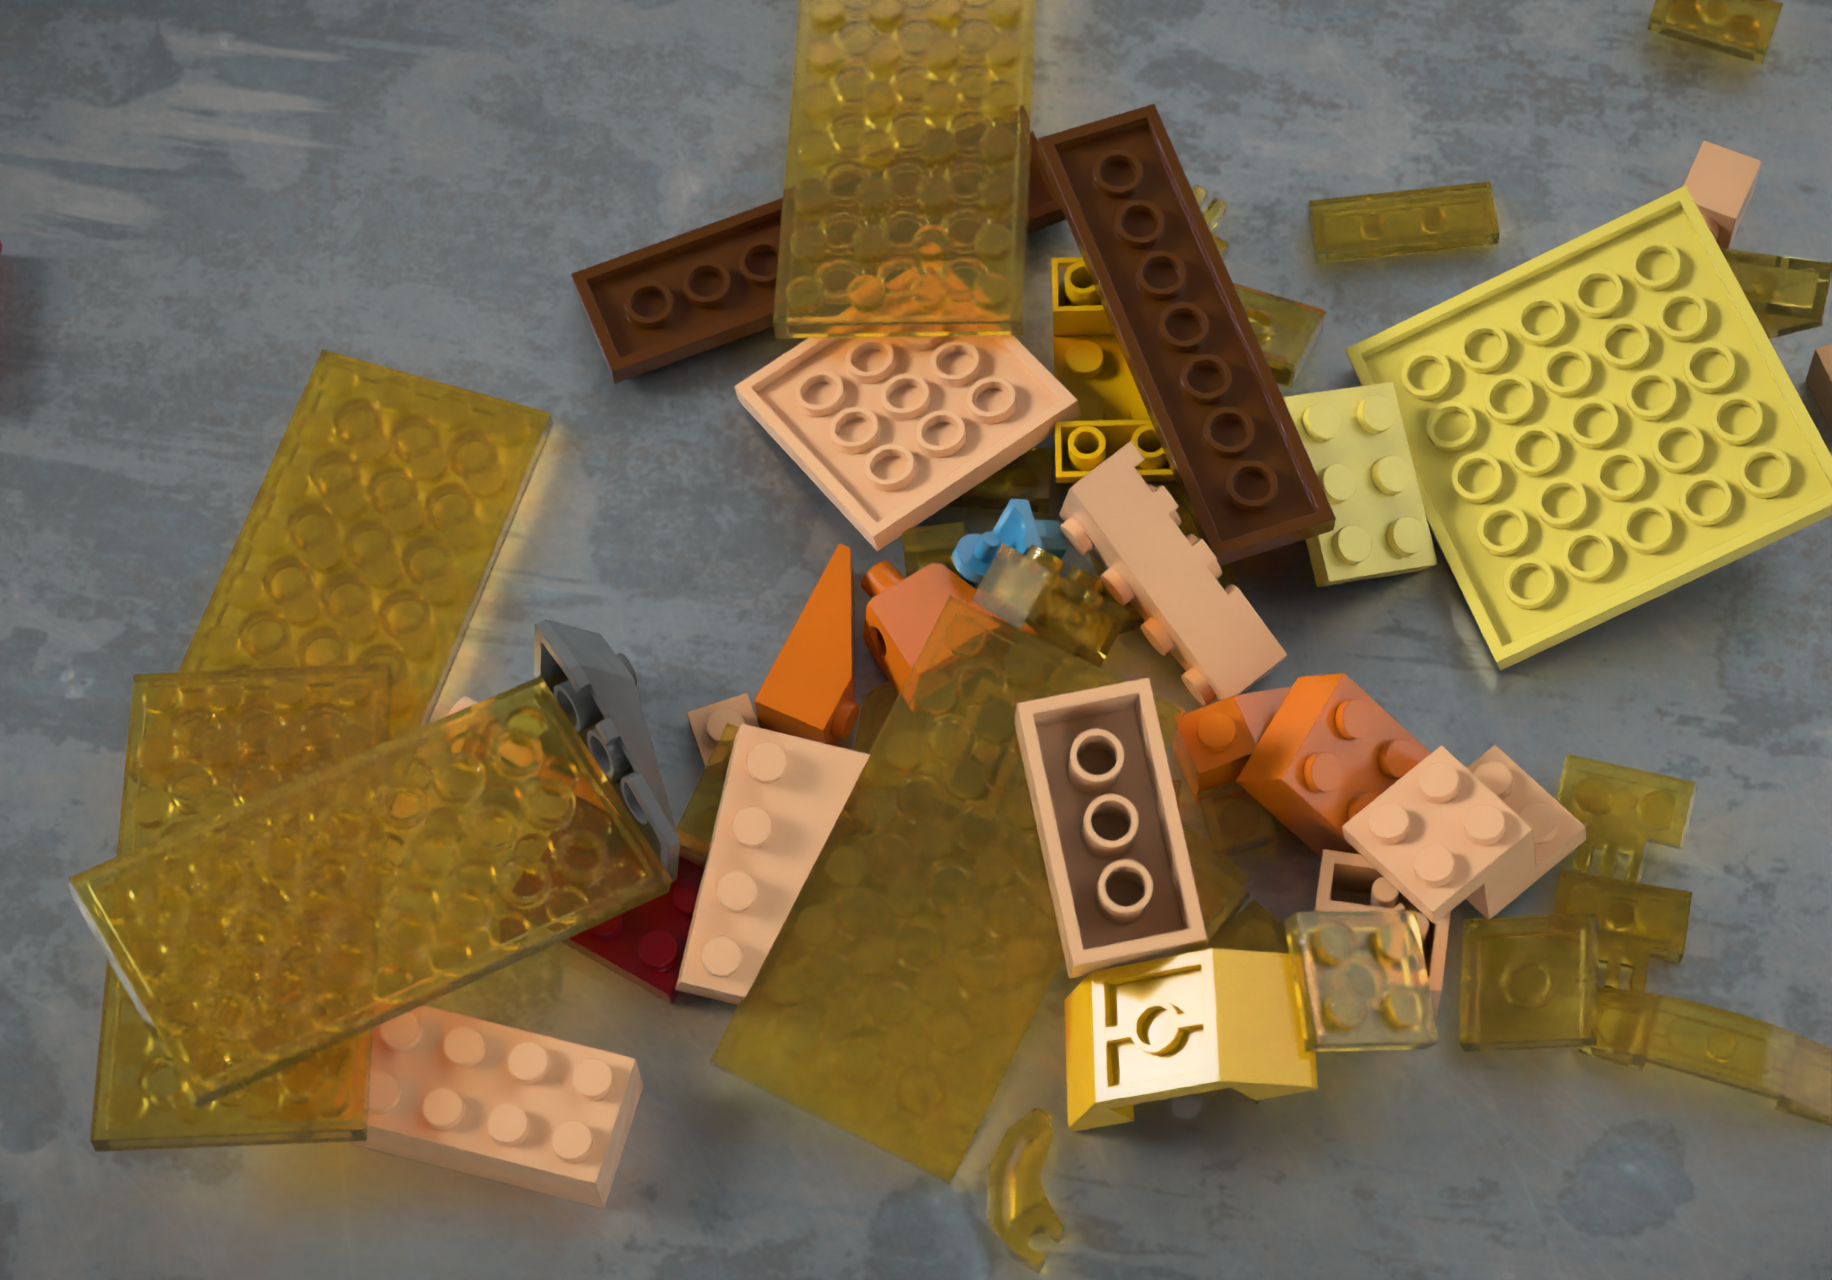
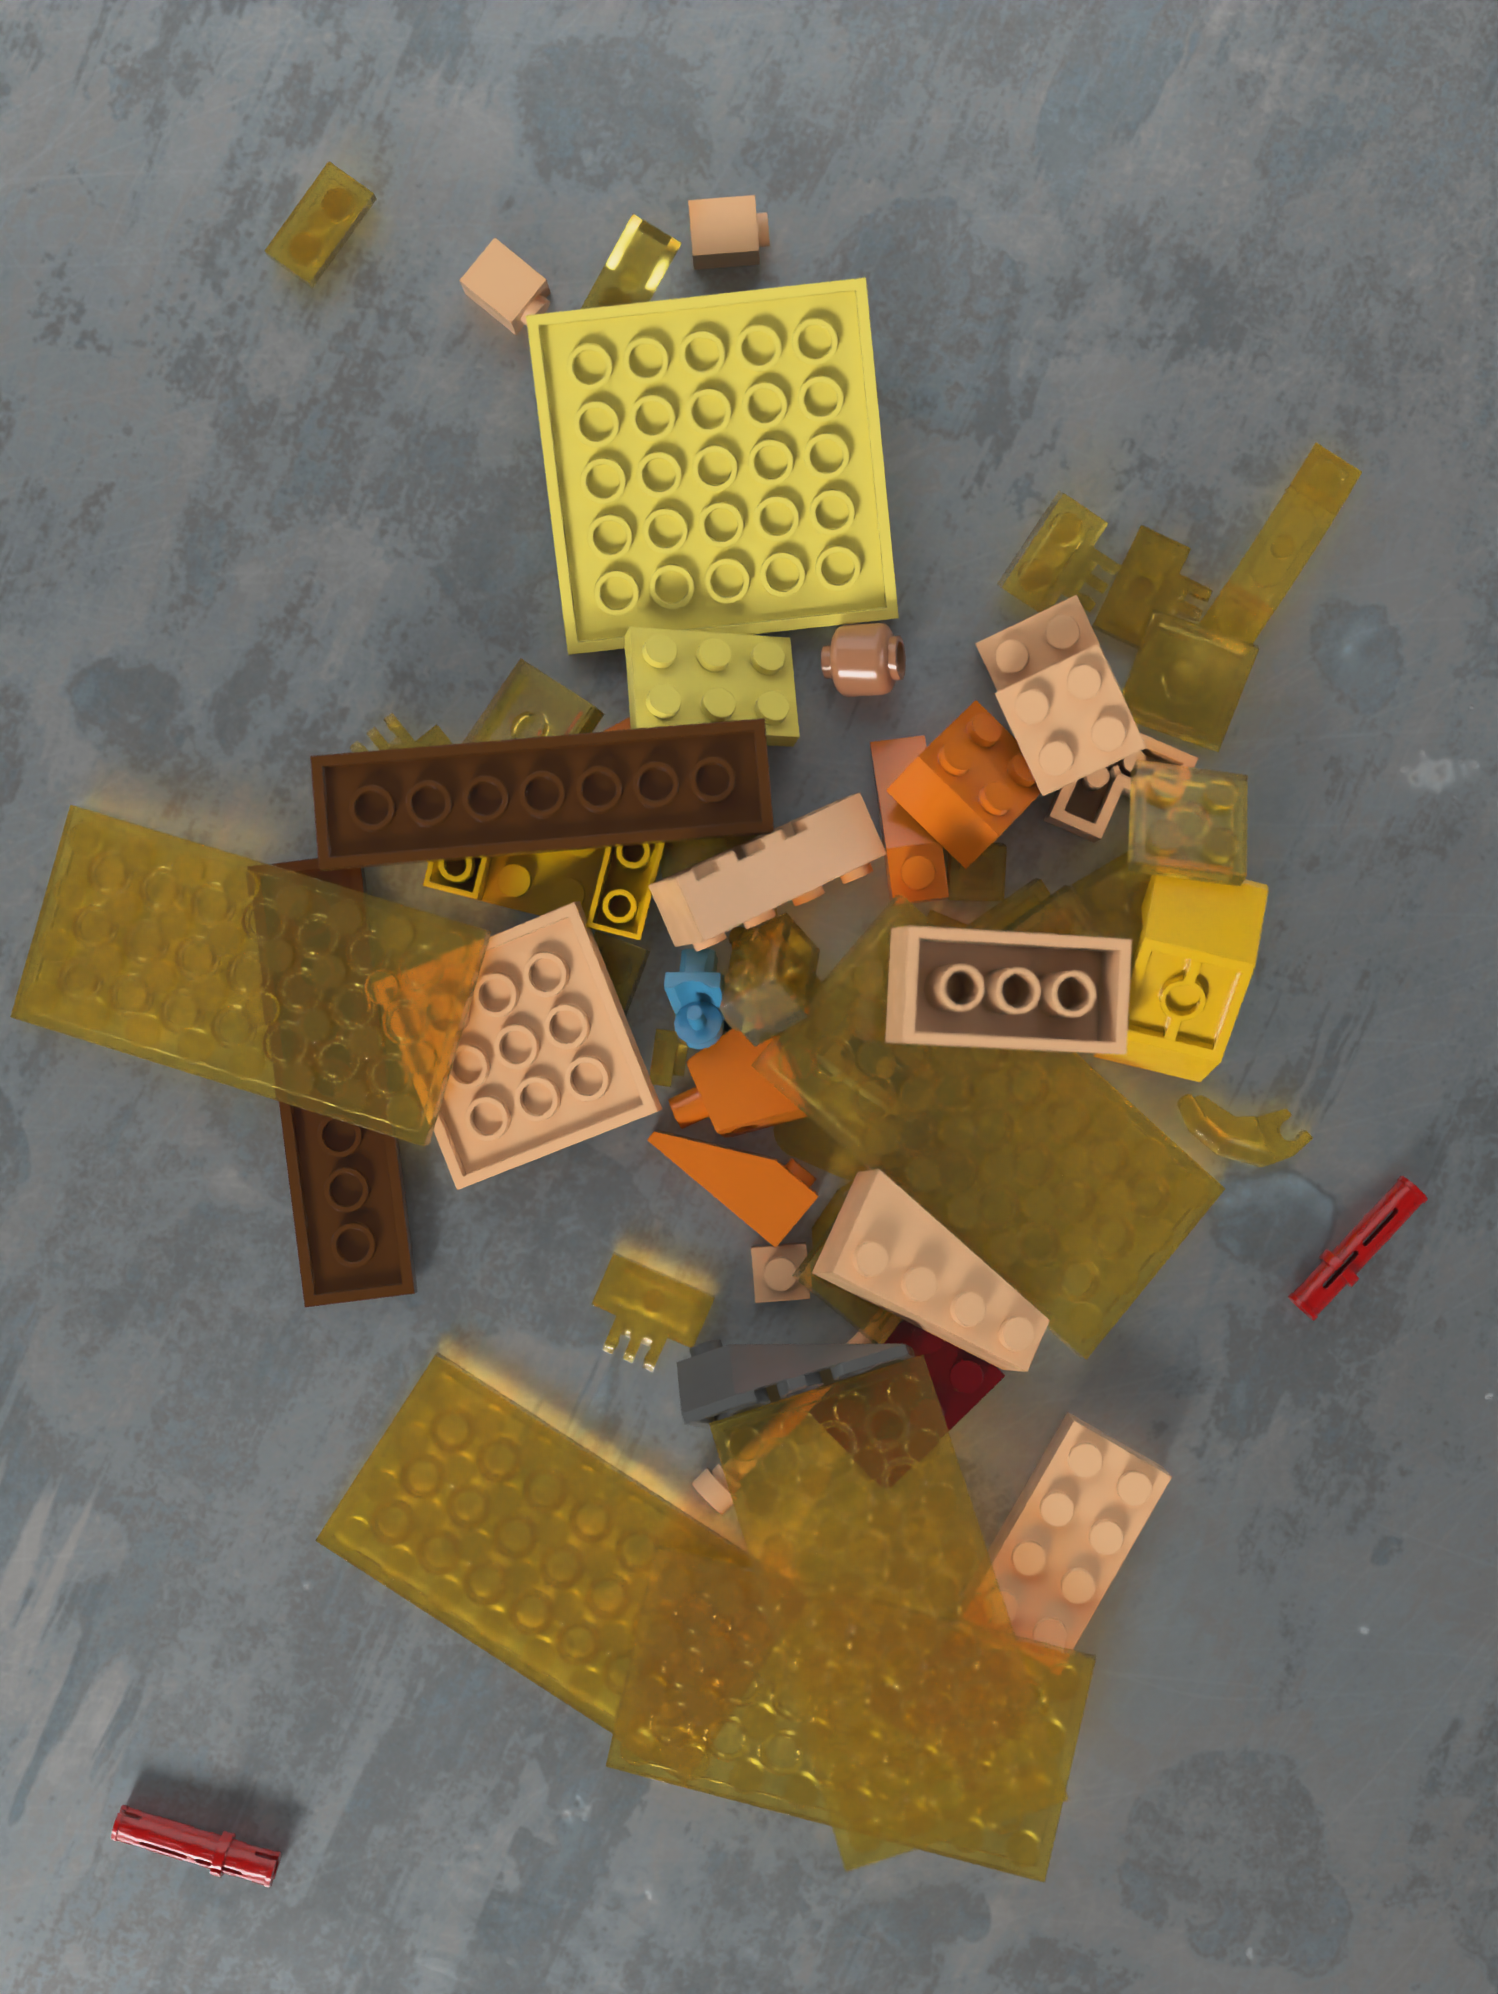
camera: 85 degrees left, 25 degrees up
clear yellow tile [1308,181,1500,264] -> none
none -> clear yellow hinge [591,1252,715,1372]
none -> nougat head [821,623,906,697]

